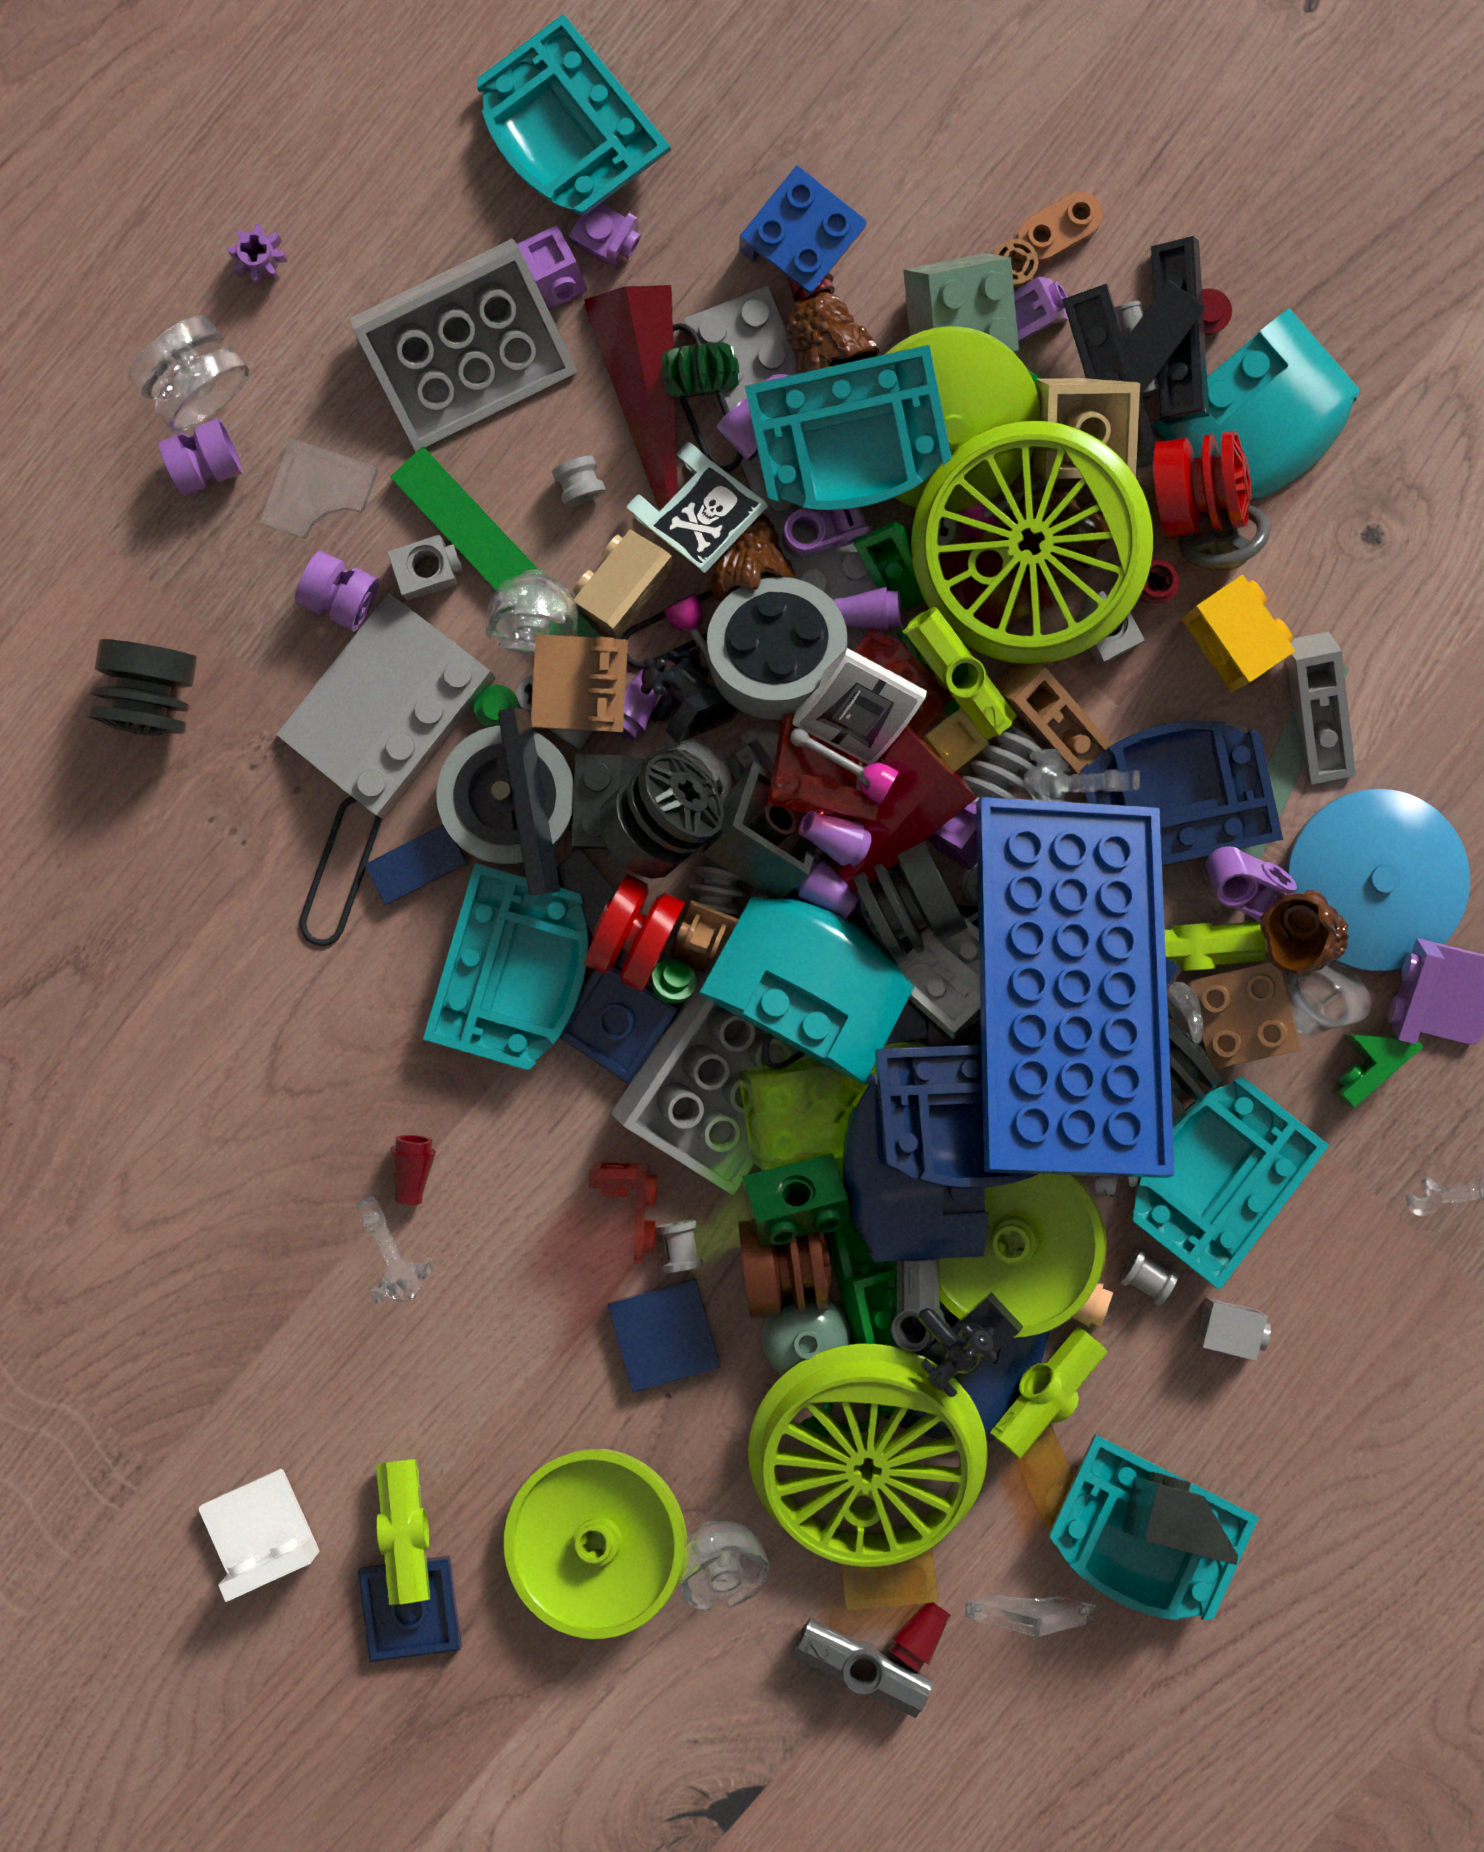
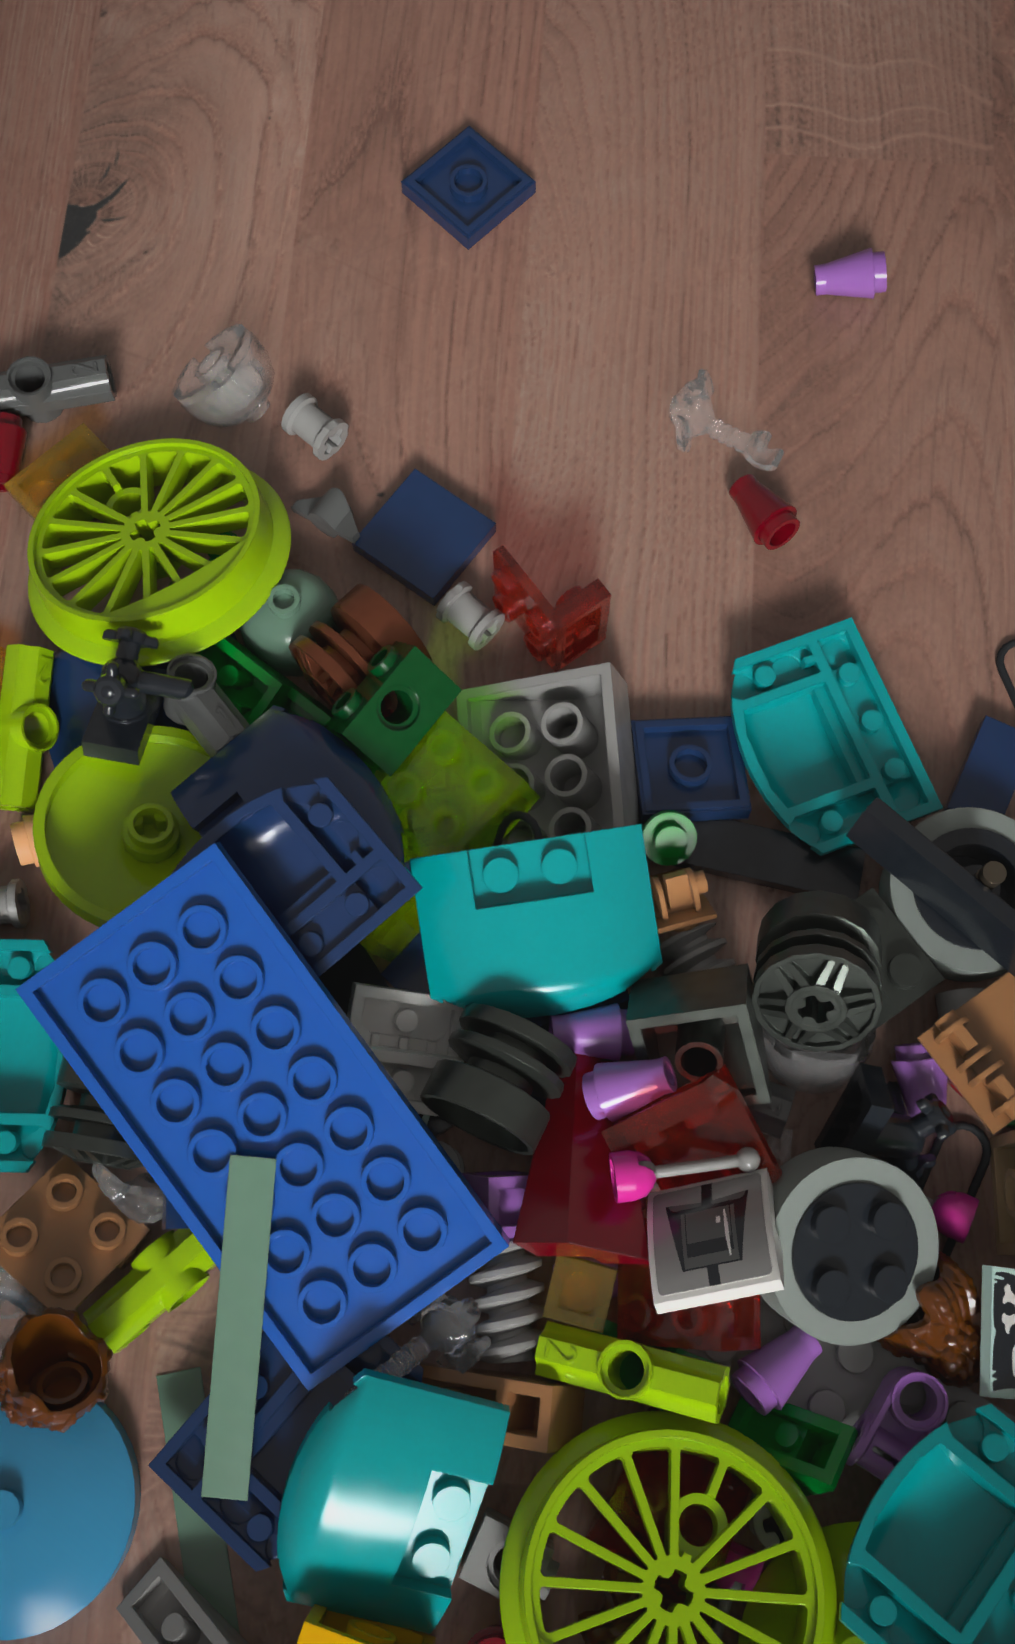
camera: 145 degrees right, 15 degrees down
white bracket [199,1469,320,1602] -> none
lime piece [376,1459,430,1605] -> none
lime dish [504,1449,687,1639] -> none
red wheel [583,874,686,992] -> none
medium lavender piece [1205,846,1297,922] -> none
none -> sand green sticker [201,1155,277,1501]
none -> teal slope [277,1368,510,1634]
none -> light grey bush [281,393,349,461]
none -> dark grey piece [291,488,360,544]
none -> medium lavender cone [814,247,887,299]

